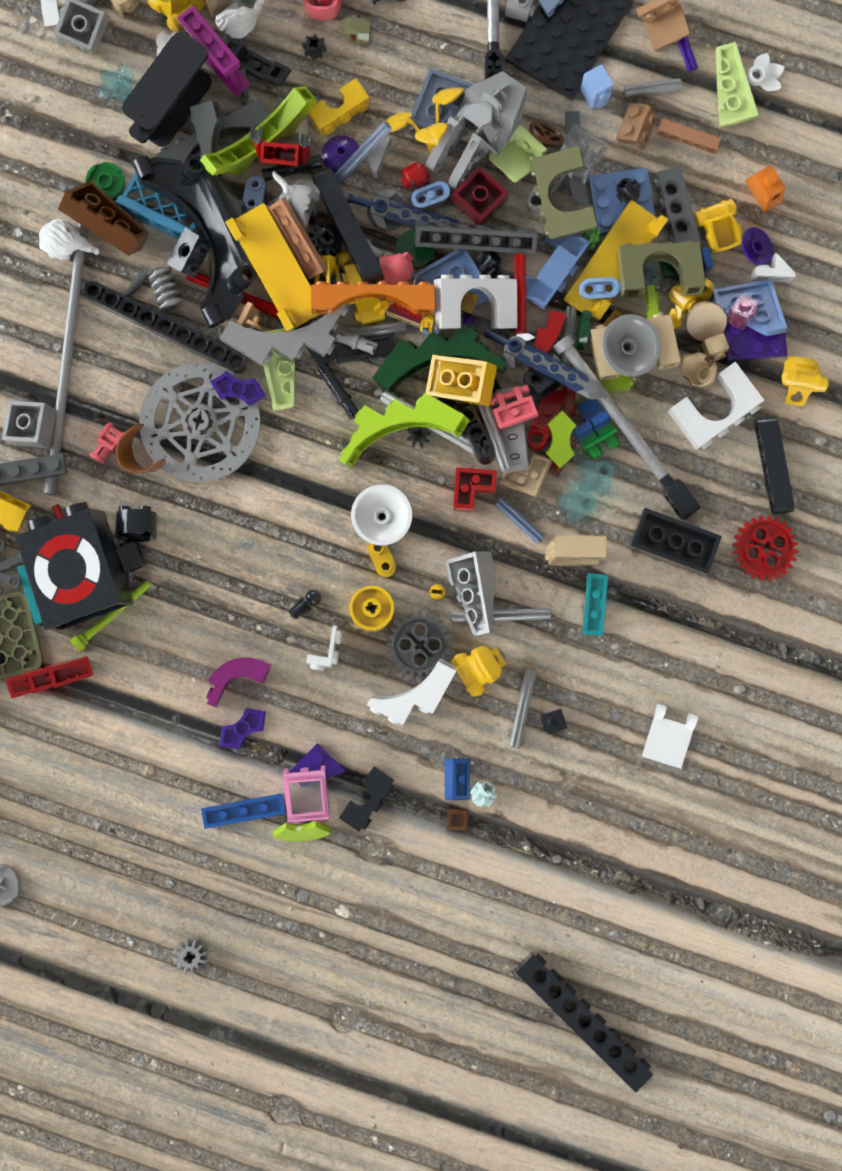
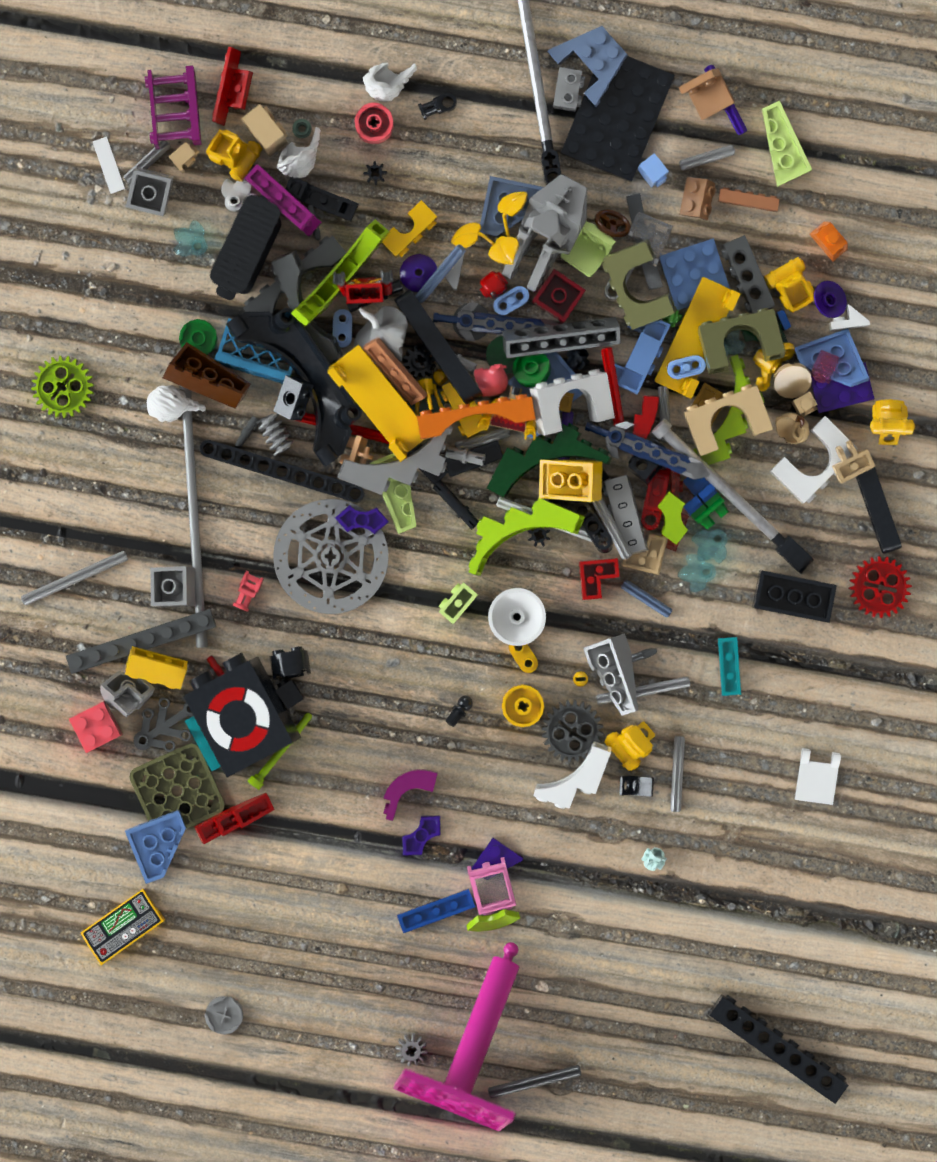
camera: 10 degrees left, 5 degrees up
dark orange piece [116,424,166,474] -> none
white bracket [306,625,342,671] -> none
black arch [339,766,395,832] -> none
olive rock [340,17,371,45] -> none
blue slope [445,758,470,800] -> none
reddish brown tile [446,808,469,831] -> none
coral plate [490,385,538,430] -> none
black brick [540,709,568,735] -> none
tan arch [545,536,607,566] -> none
dark green tile [574,310,592,351] -> none
light grey dish [601,314,661,377] -> none
black gear [616,178,641,203] -> none
white plate [746,53,784,92] -> none
none -> dark pink piece [393,942,520,1132]
none -> yellowish green brick [438,582,478,624]
none -> dark grey axle [488,1065,581,1098]
none -> green tile [512,354,551,387]
none -> bracket [619,776,654,797]
none -> dark grey piece [632,648,657,662]
none -> tan hinge [832,440,875,484]

